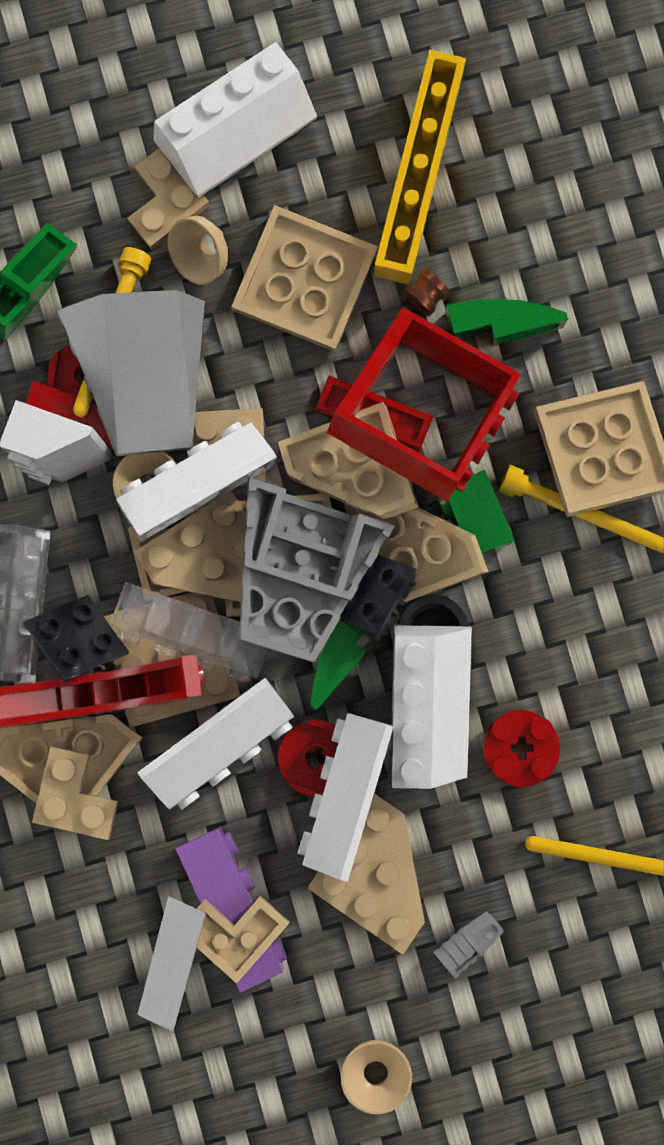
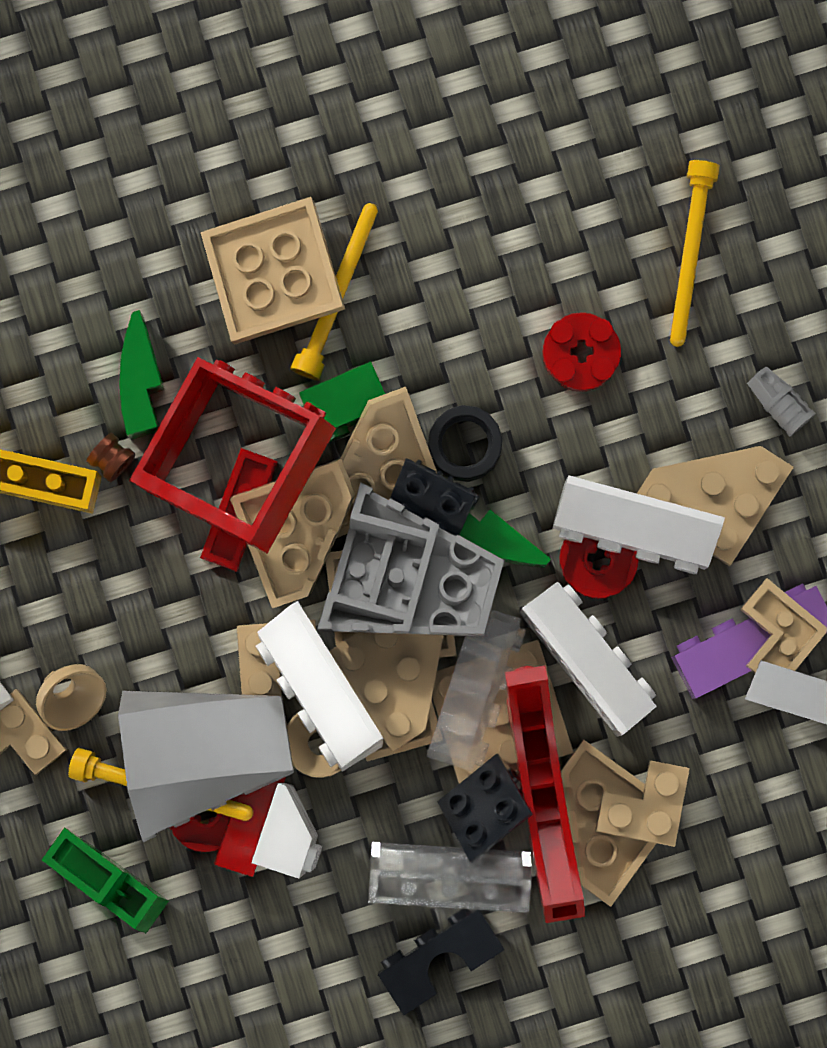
camera: 90 degrees left, 0 degrees up
tan plate [231,205,378,352] -> none
white slope [391,625,472,789] -> none

